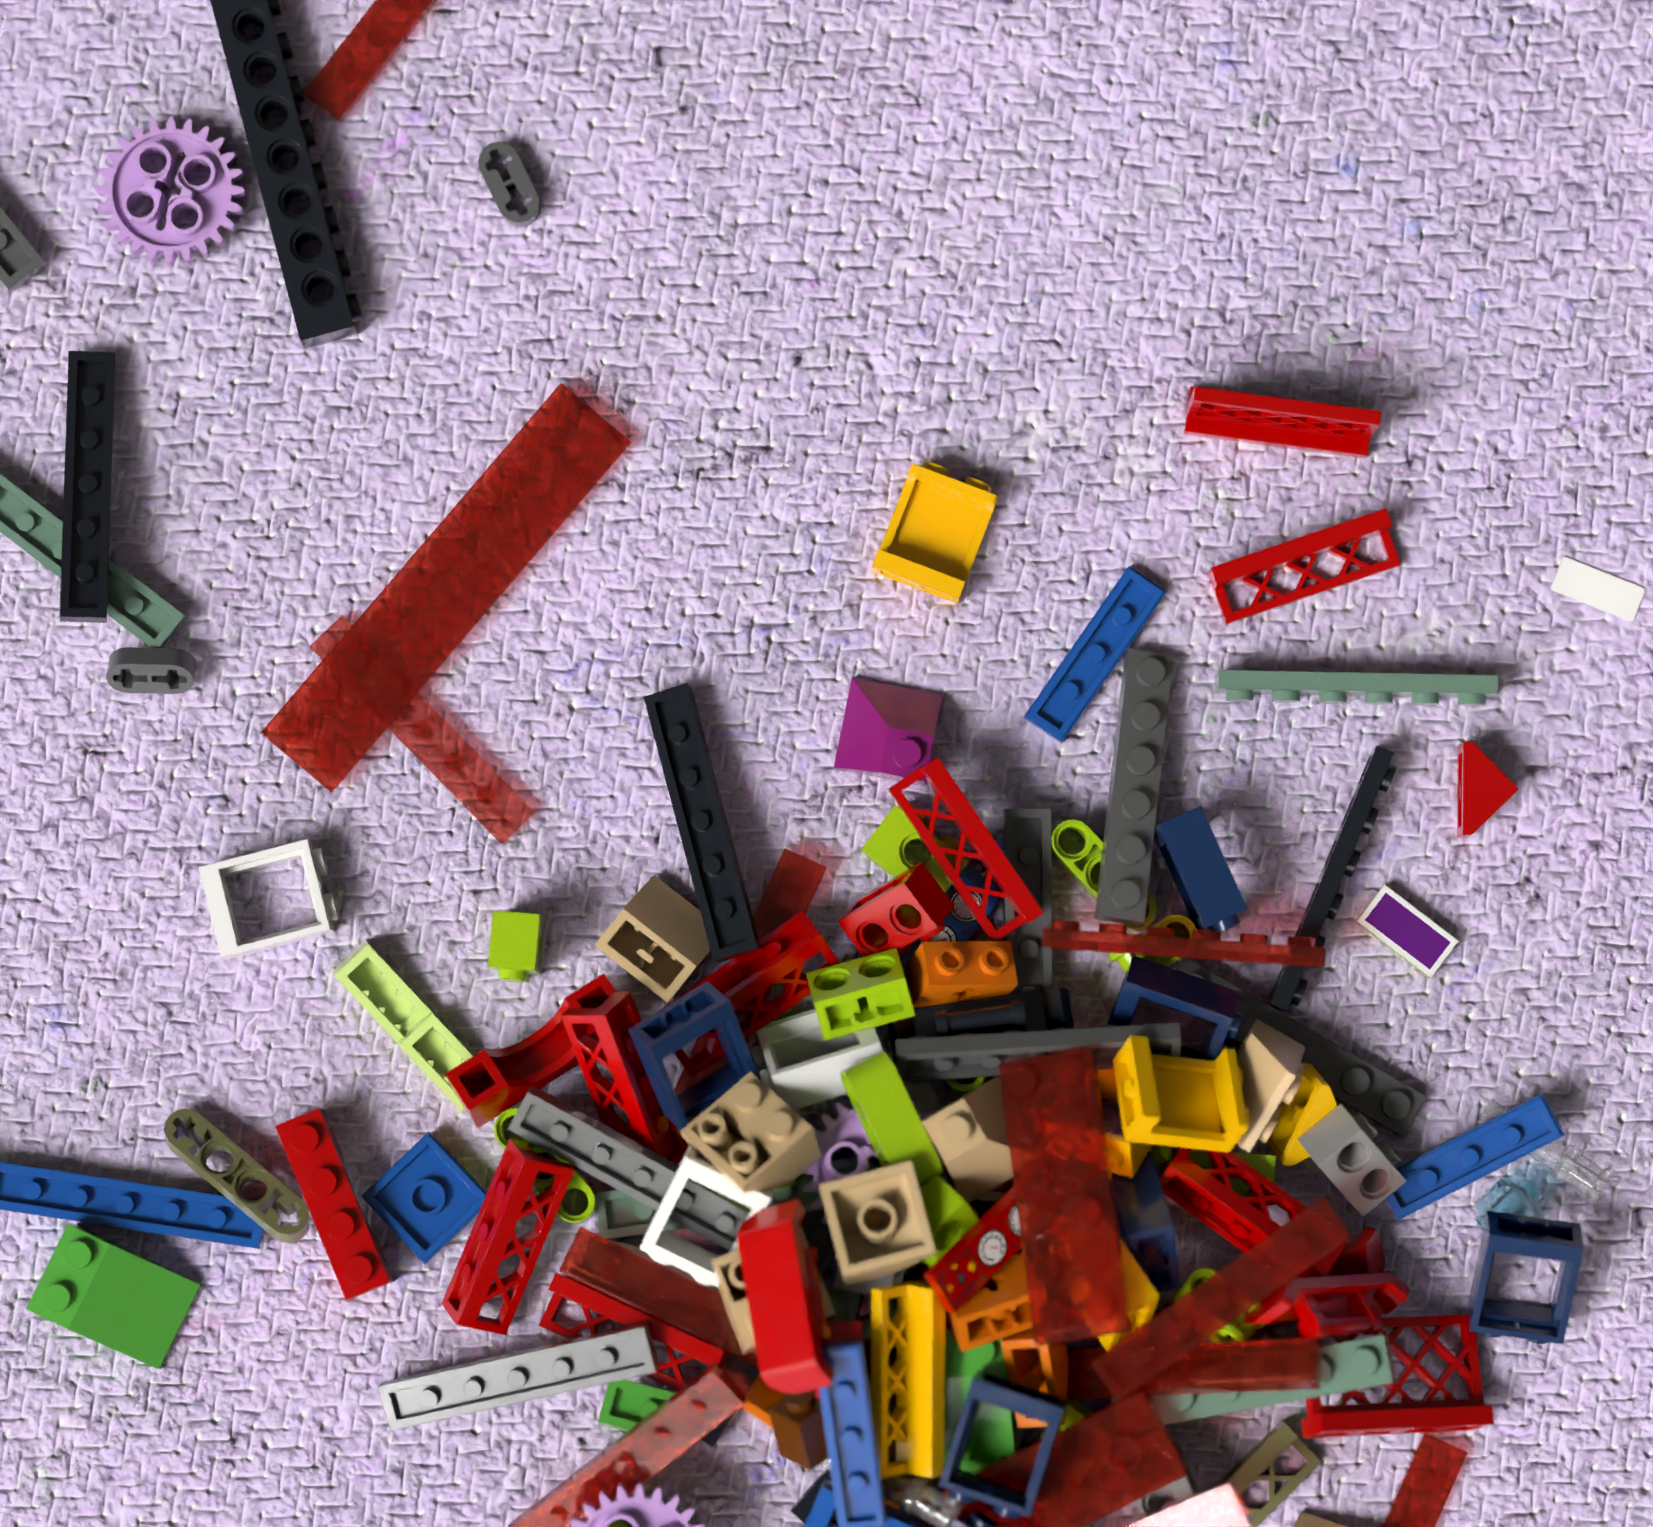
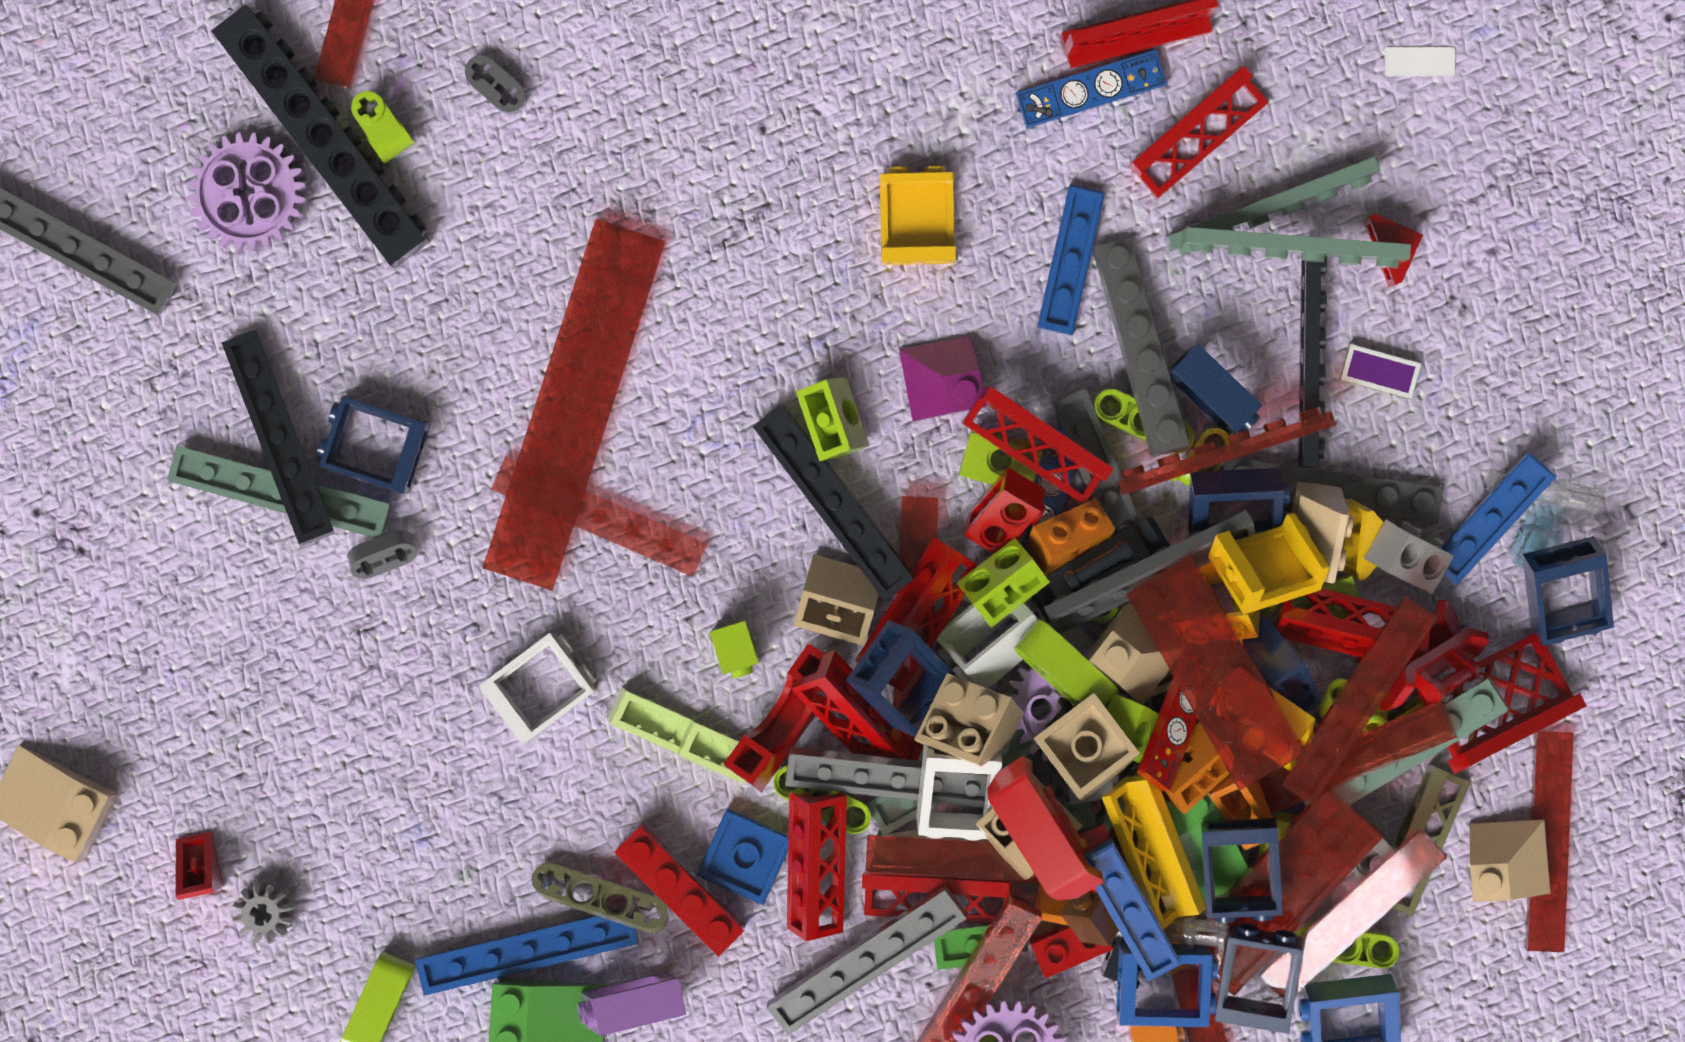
camera: 30 degrees left, 5 degrees up
none -> dark blue window [317,396,431,494]
none -> lime piece [351,91,415,164]
none -> medium lavender window [577,972,686,1036]
none -> lime brick [796,377,870,461]
none -> tile [1015,50,1167,129]
none -> red brick [1029,924,1113,979]
none -> sand green plate [1182,227,1411,268]

